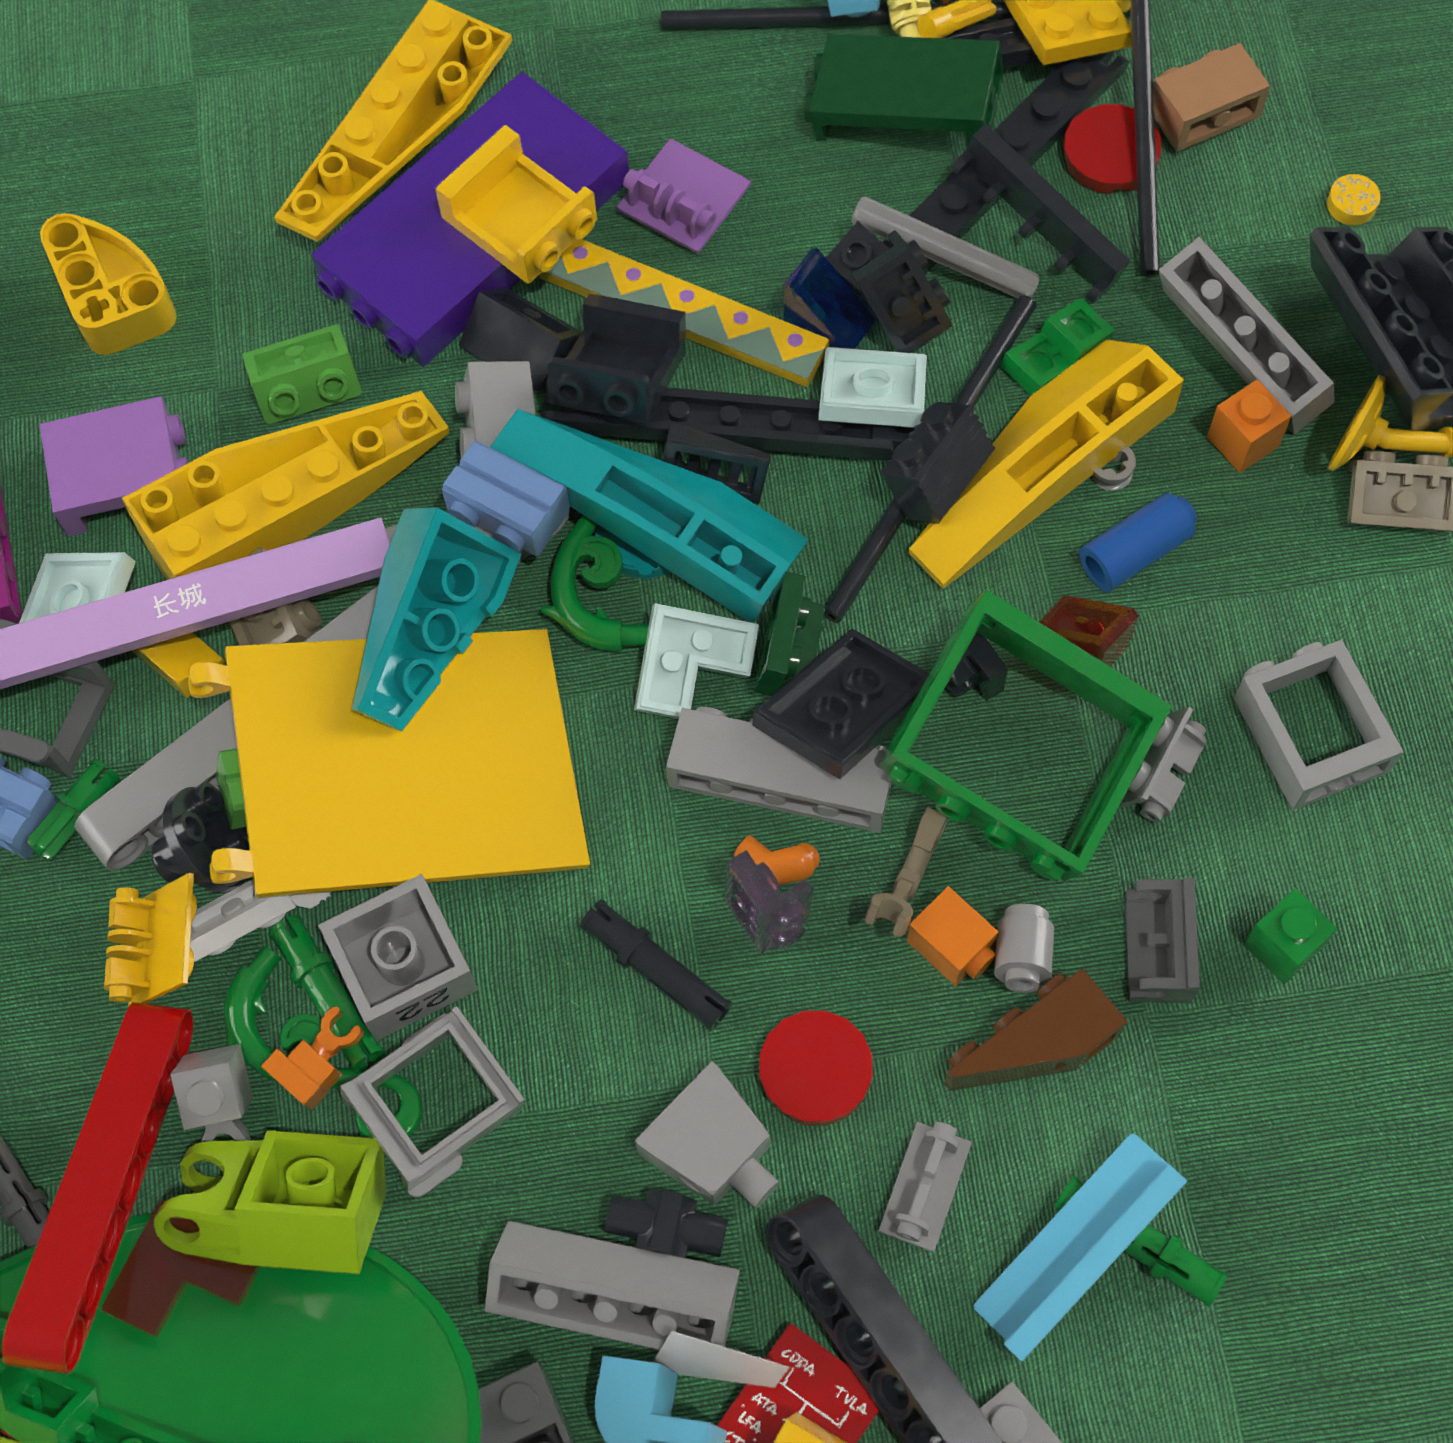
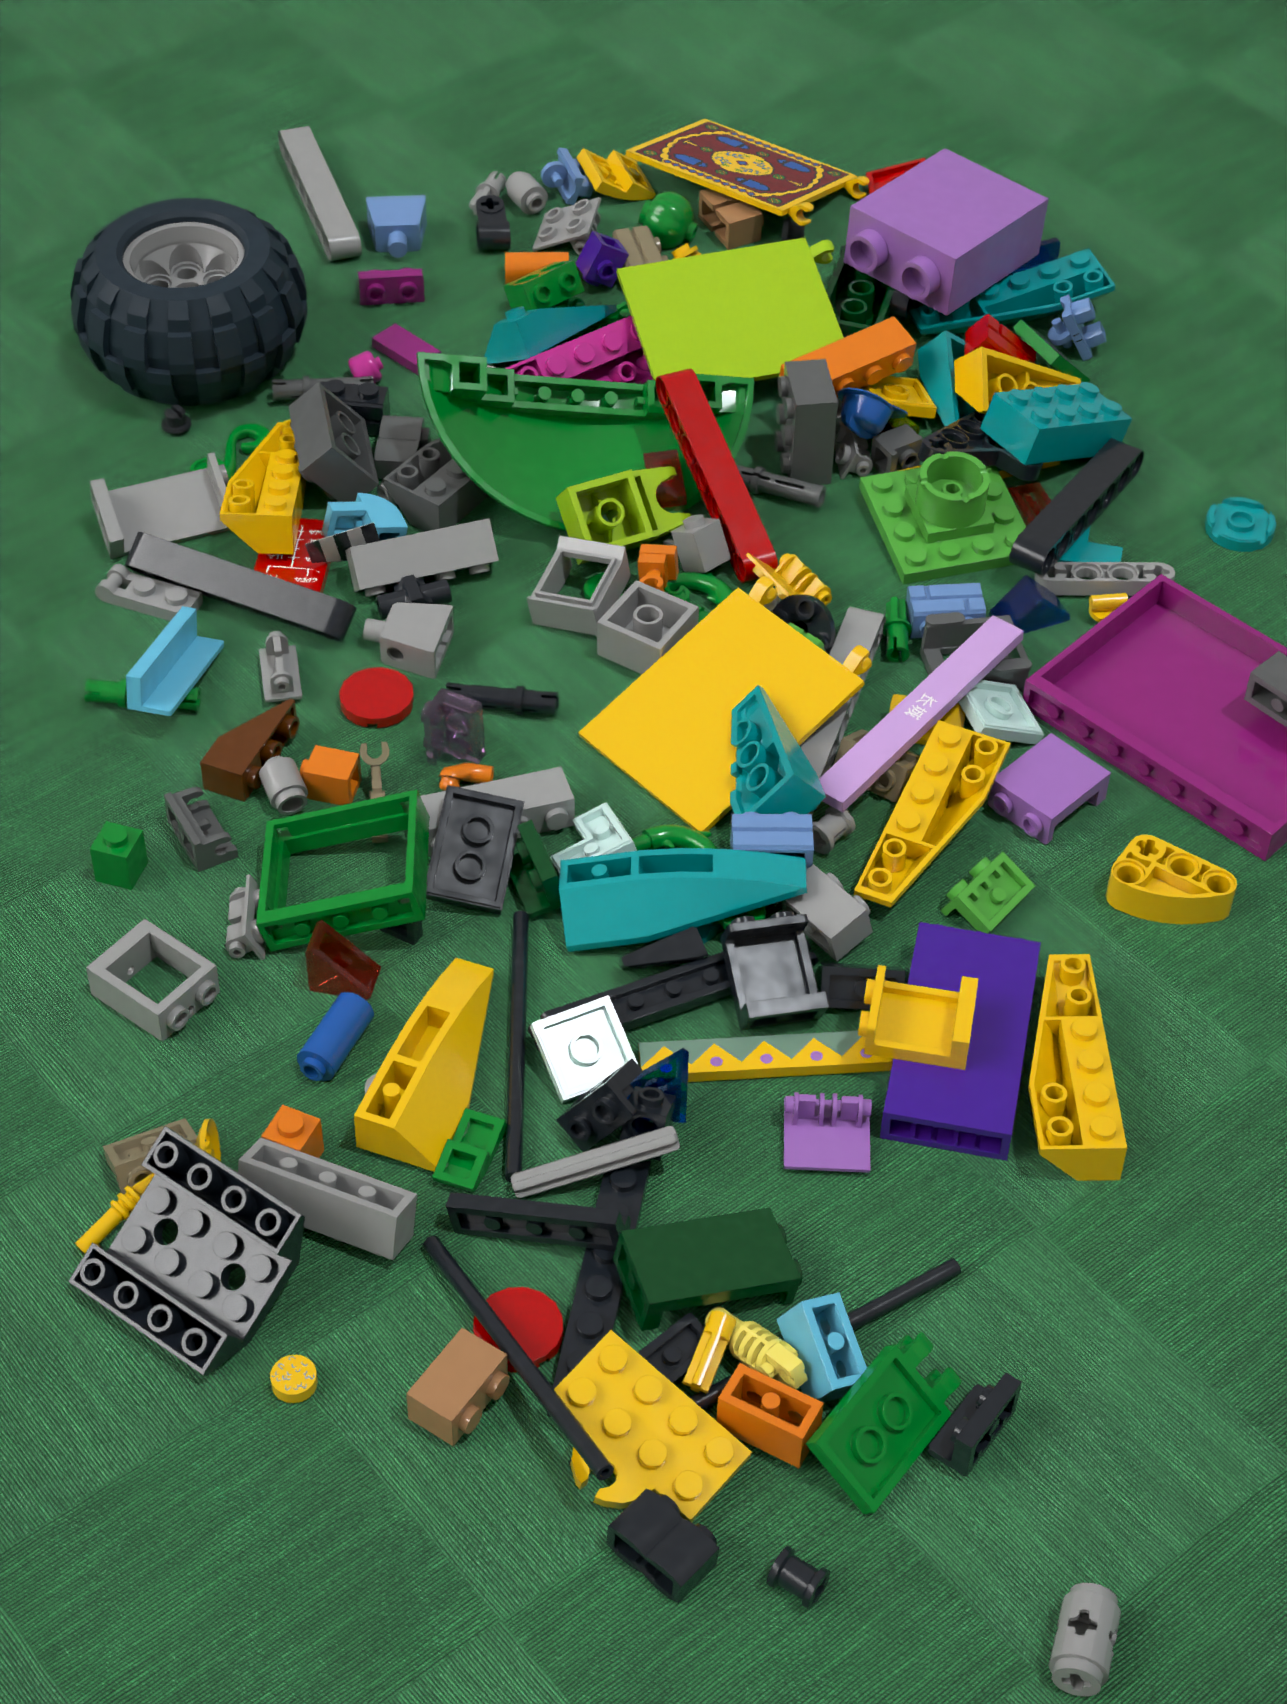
camera: 145 degrees right, 20 degrees down
black brick [881,402,996,524] -> none

